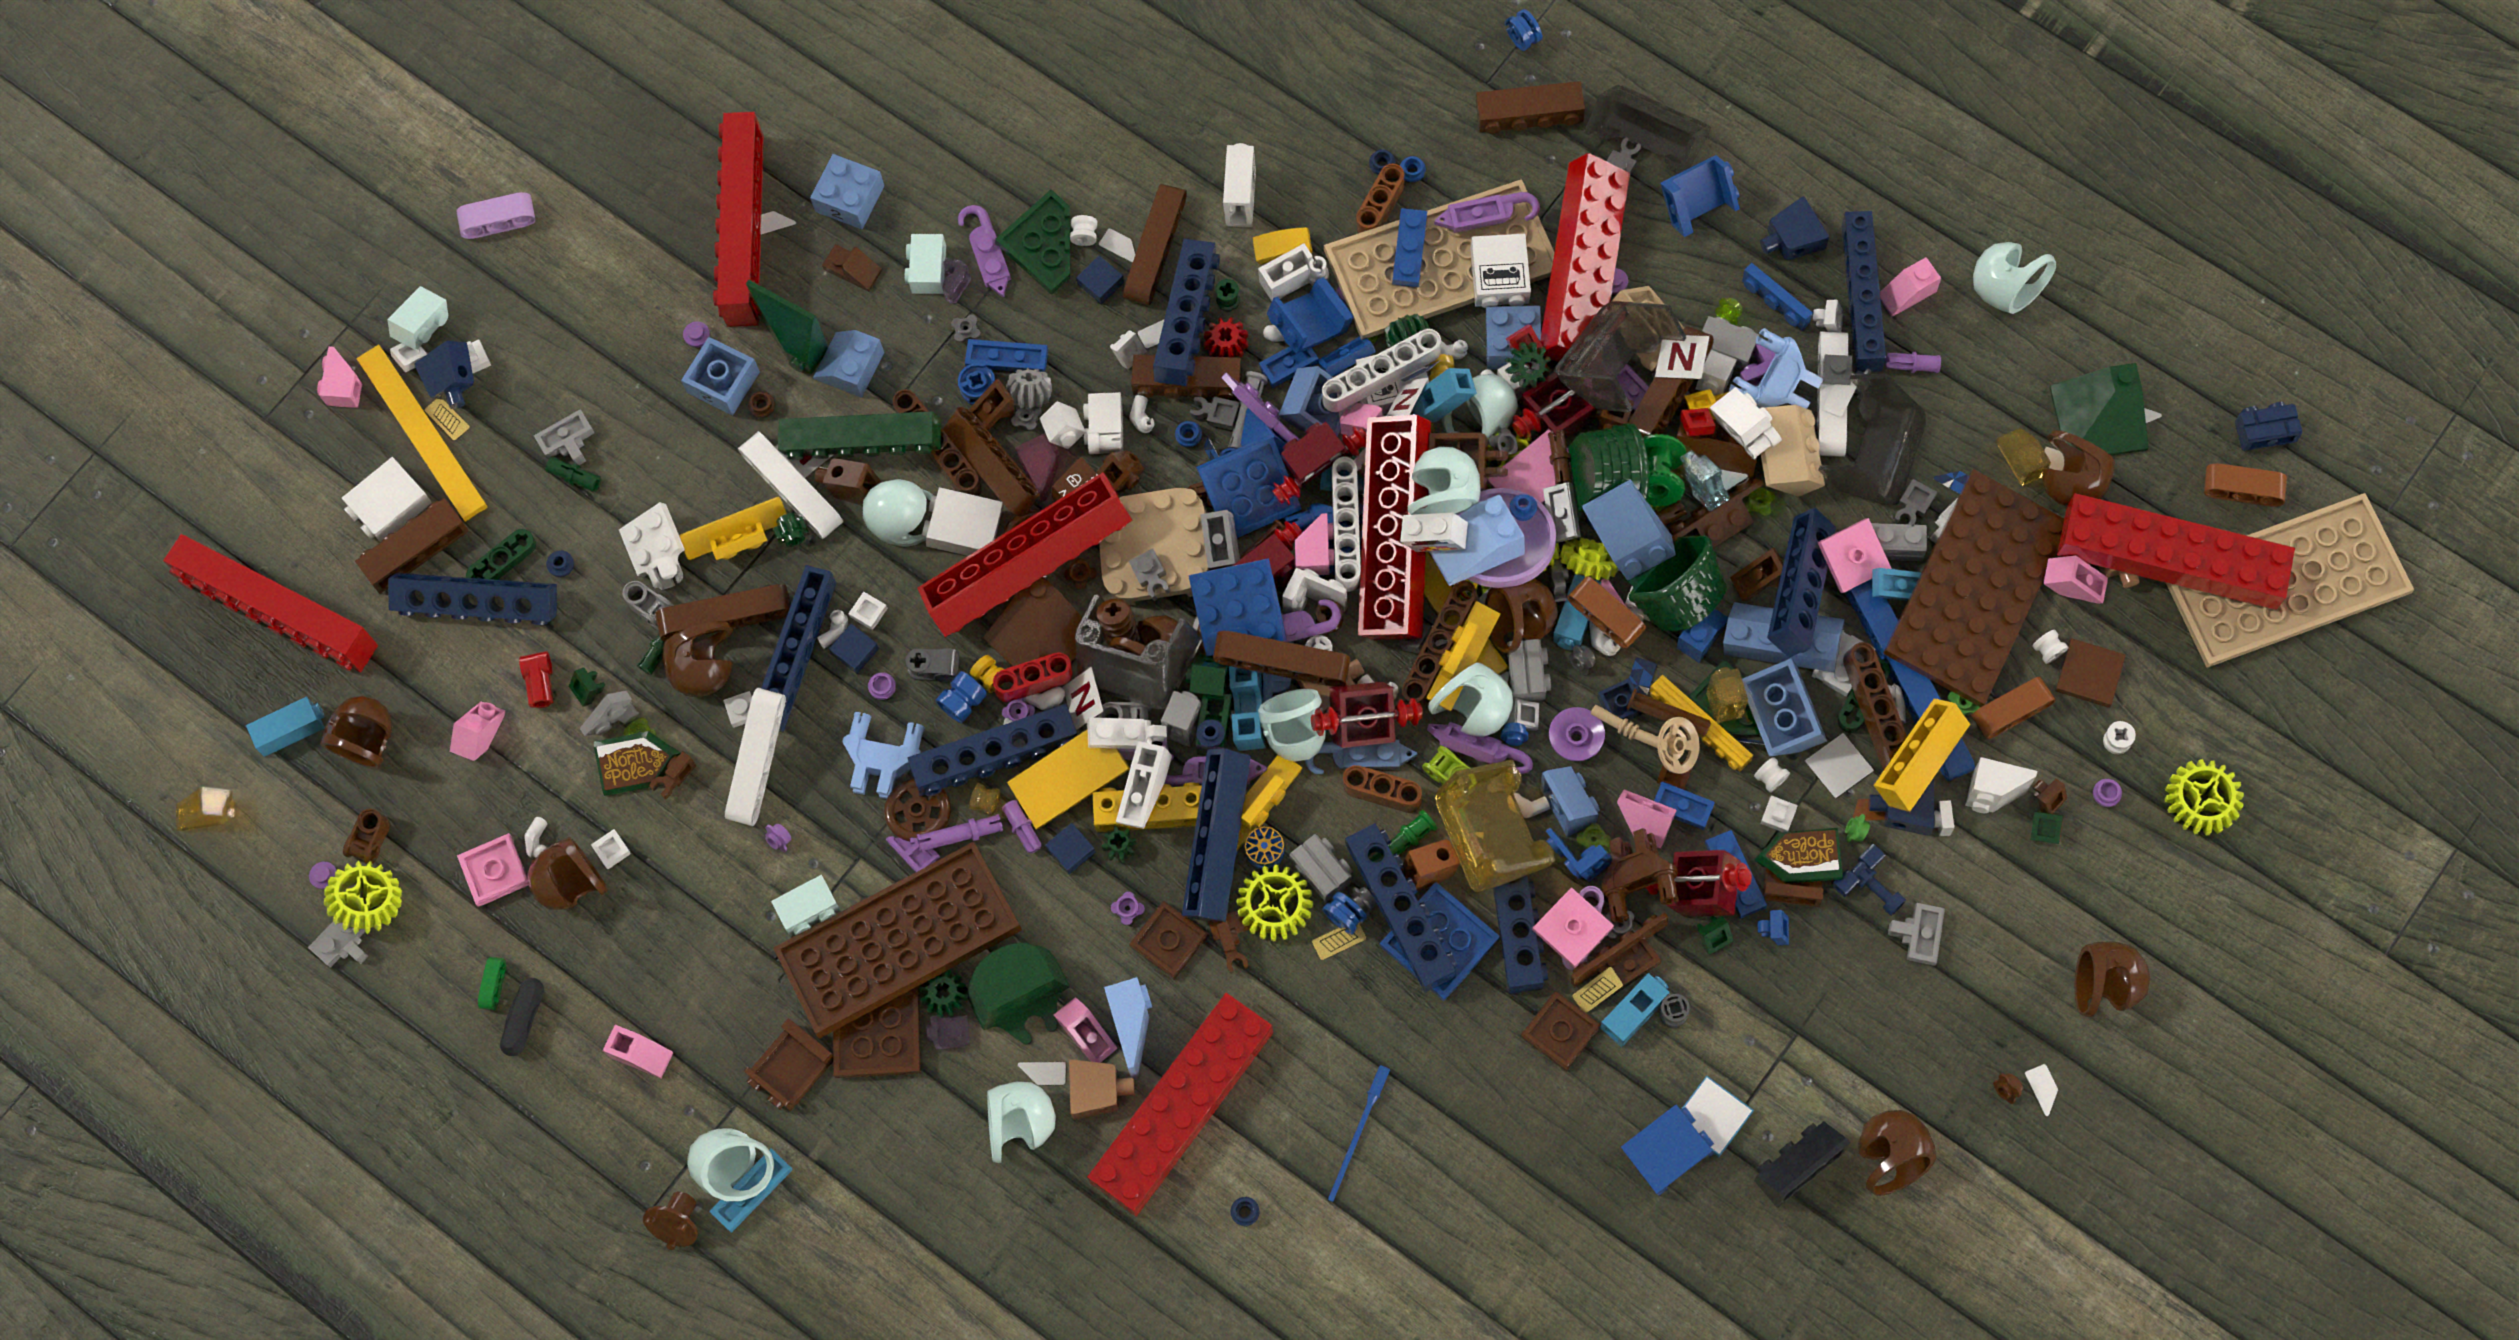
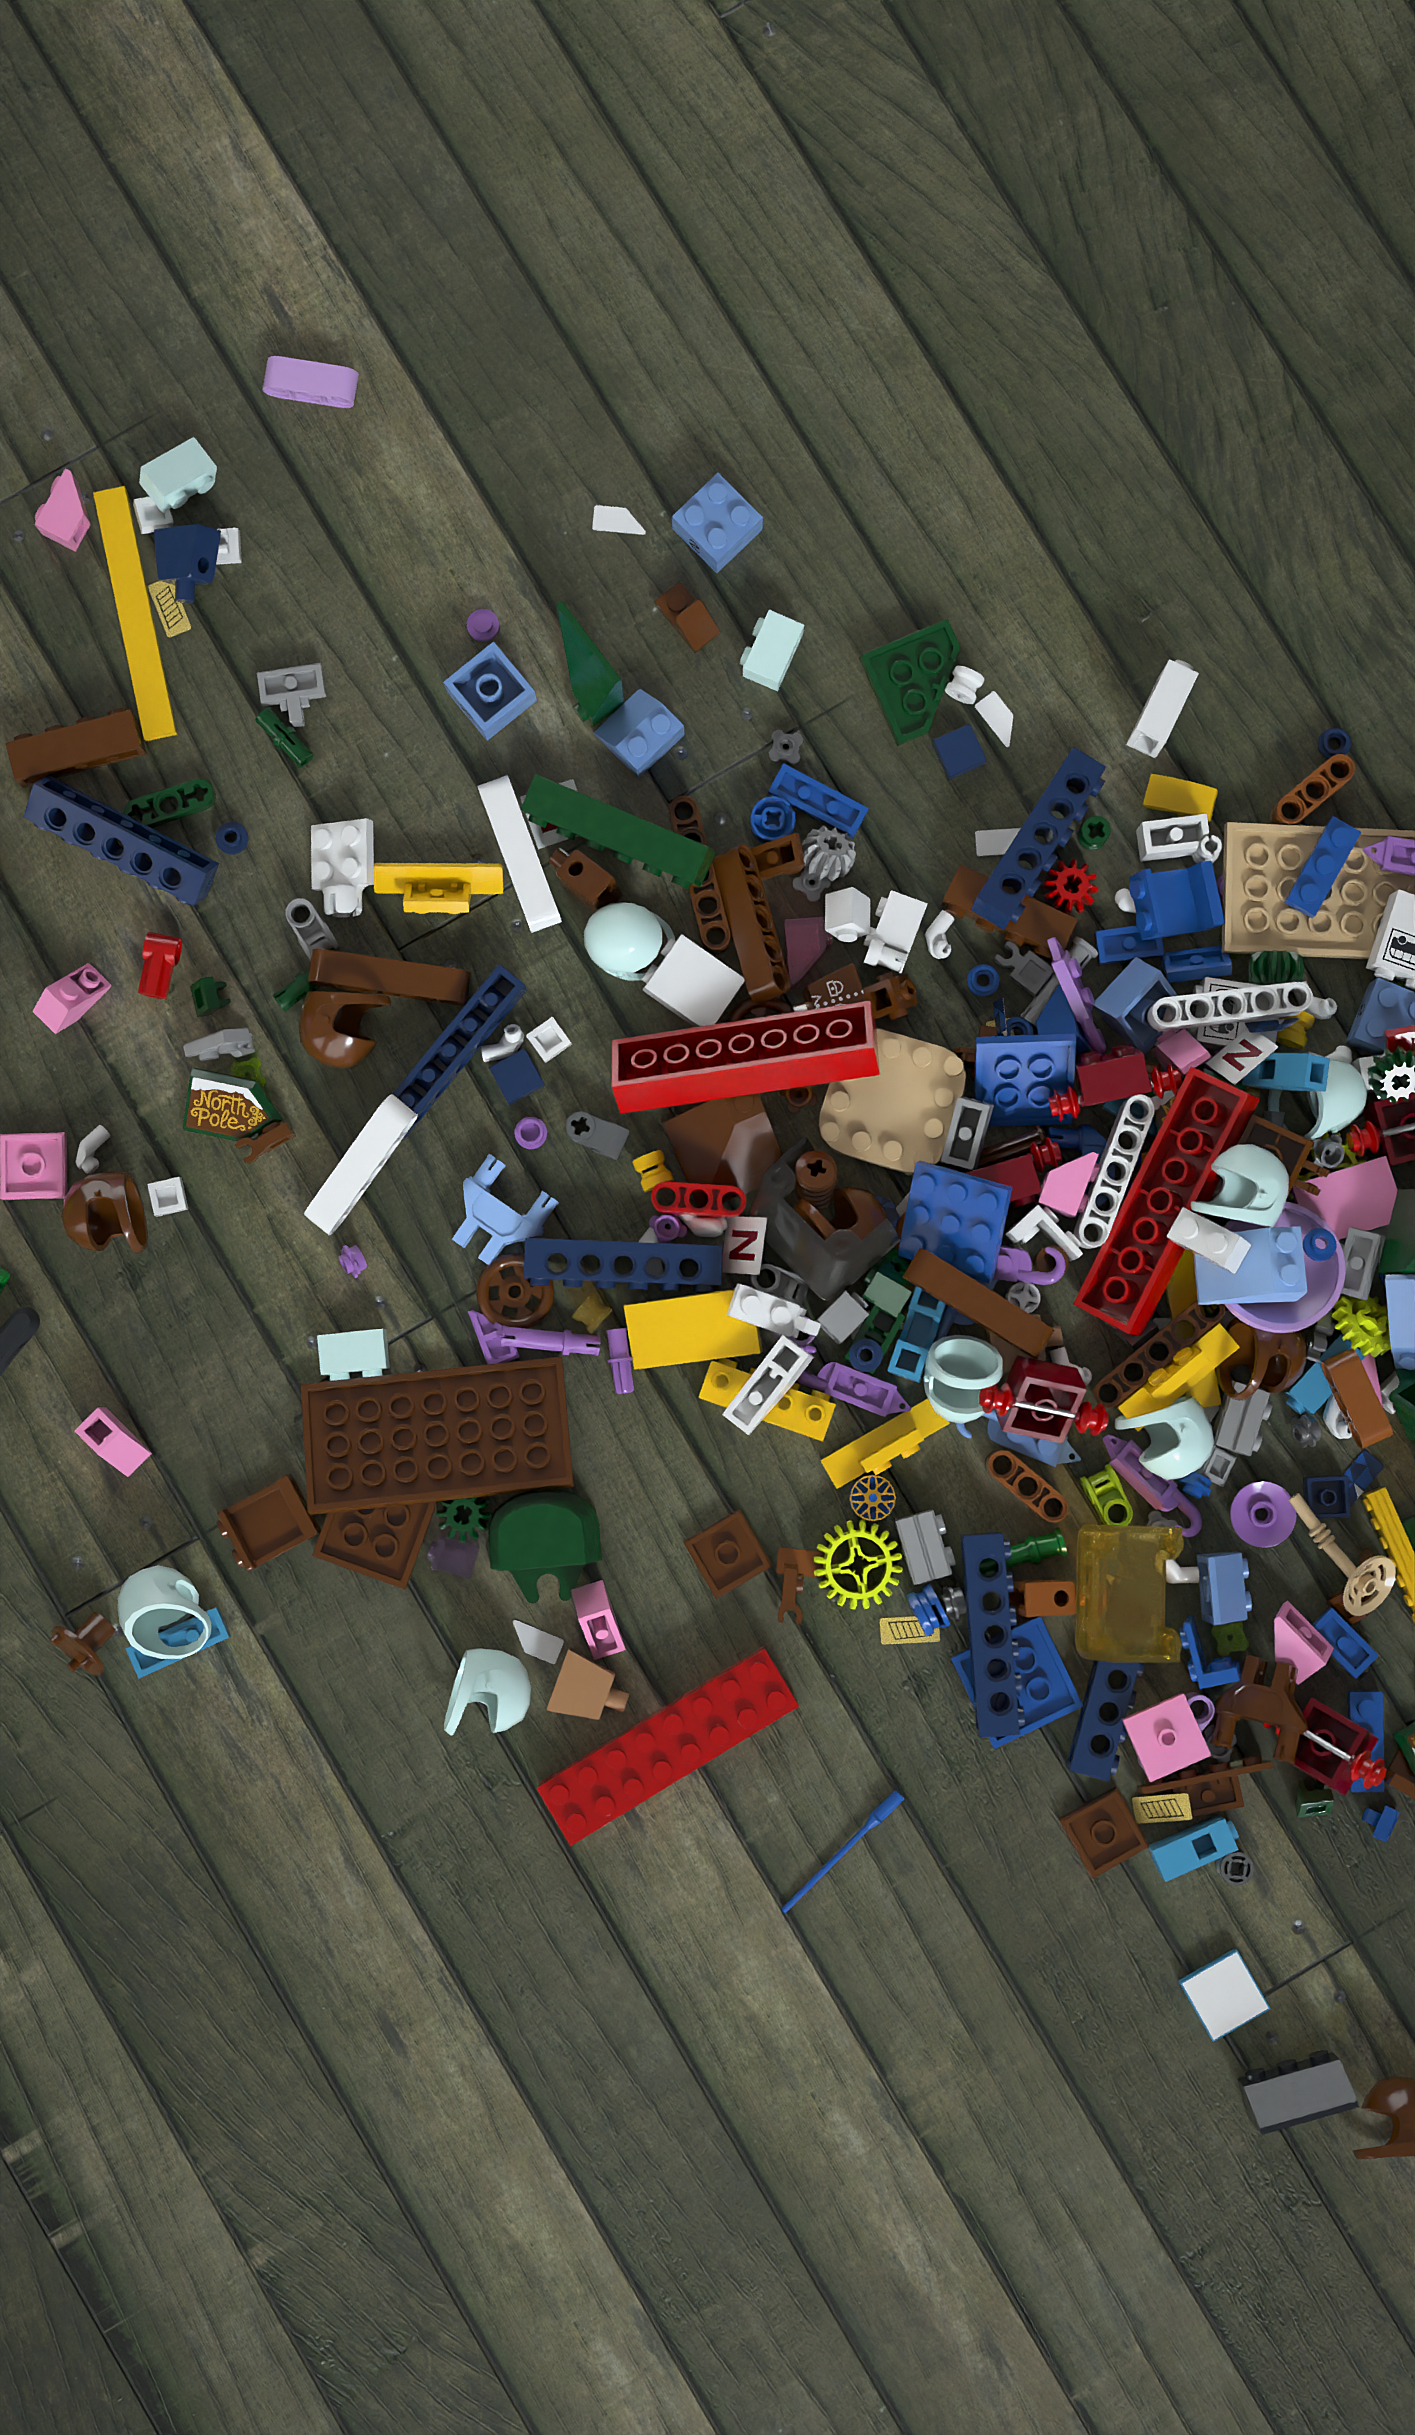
camera: 15 degrees right, 15 degrees up
white brick [342,457,432,543] -> none
red brick [713,112,764,327] -> none
white plate [724,691,752,728] -> none
reddish brown plate [748,391,775,418] -> none
dark green gear [773,513,809,547] -> none
blue wheel [935,671,988,724] -> none
clear purple bracket [942,257,971,305] -> none
medium lavender plate [958,205,1011,297] -> none
dark blue piece [1045,823,1096,875] -> none
dark green gear [1101,826,1137,863] -> none
light blue slope [1104,977,1152,1080] -> none
white tile [1110,330,1147,369] -> none
medium lavender plate [1111,892,1145,925] -> none
reddish brown beam [1123,184,1187,305] -> none
flat silver plate [1129,548,1170,601] -> none
dark blue brick [1182,749,1251,922] -> none
dark blue plate [1230,1197,1260,1227] -> none
blue plate [1400,156,1426,182] -> none
reddish brown pin [1548,430,1573,485] -> none
blue panel [1621,1104,1714,1196] -> none
reddish brown axle [1627,688,1711,736] -> none

